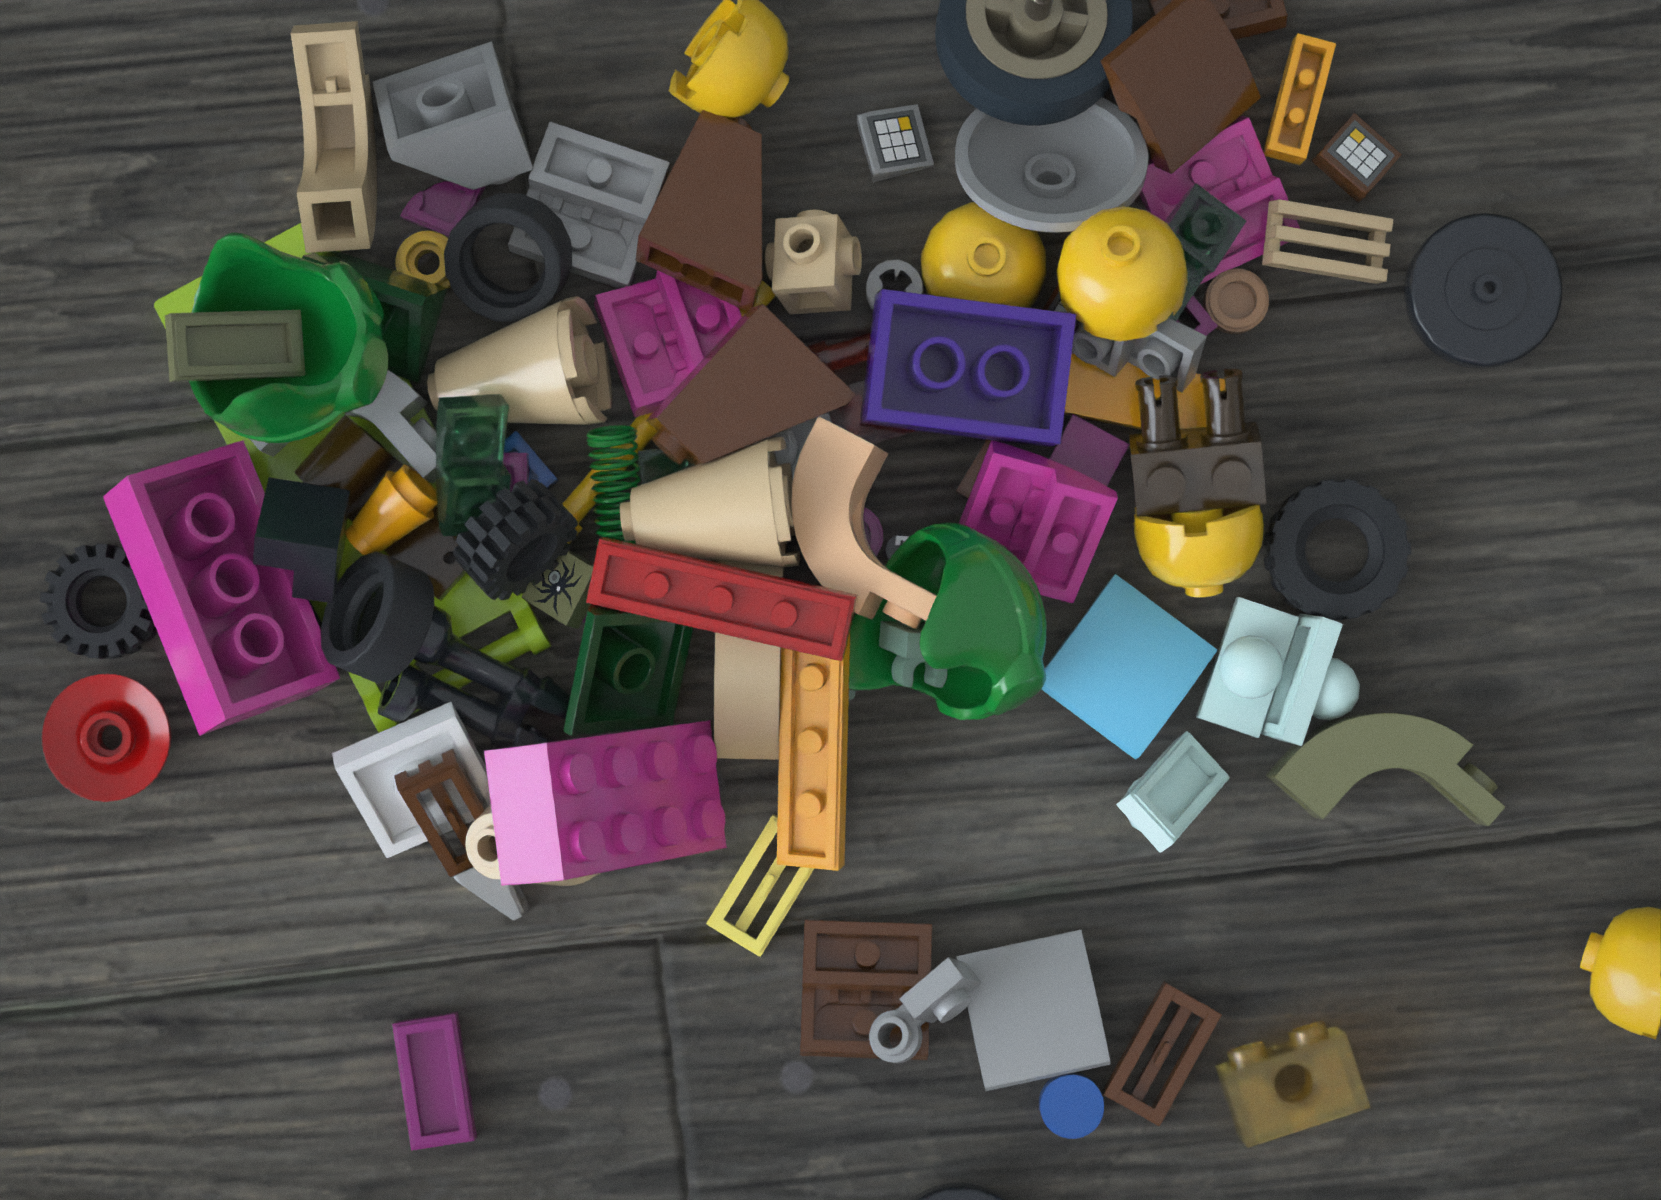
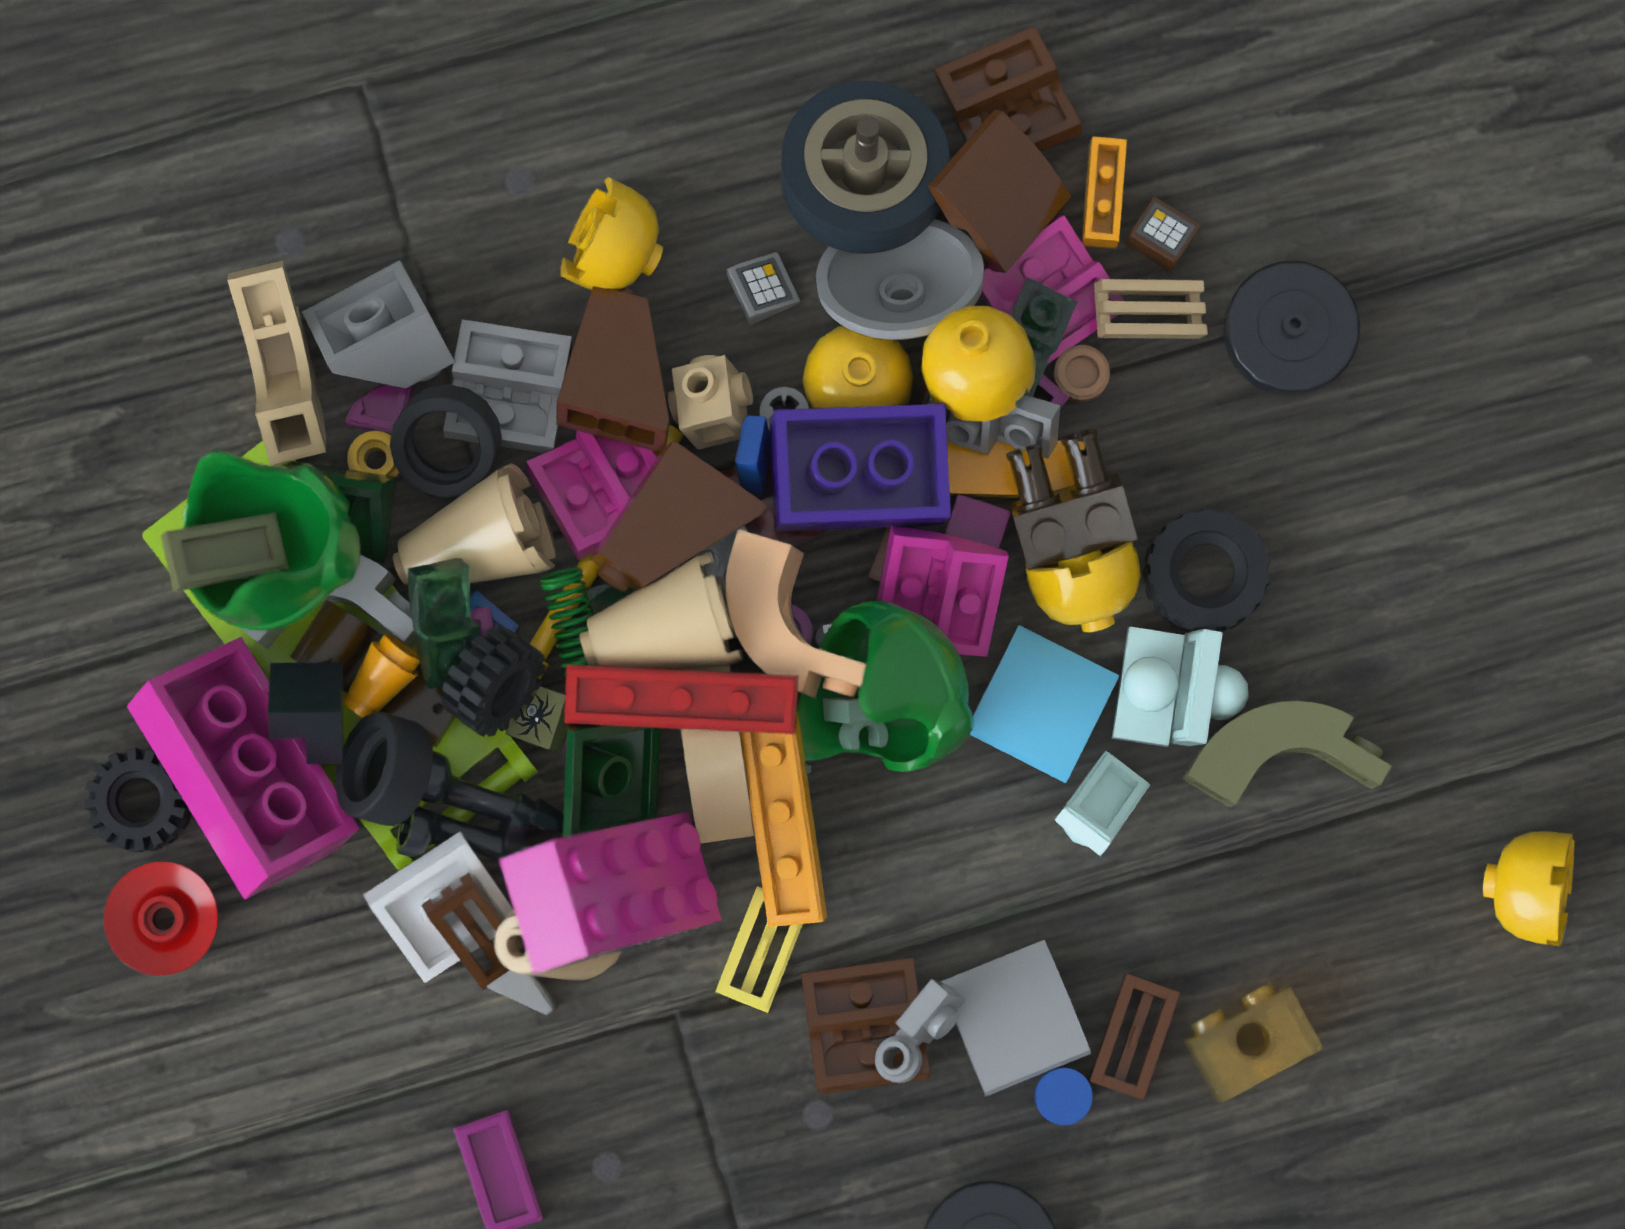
camera: 20 degrees left, 5 degrees down
none -> blue tile [735,415,771,494]

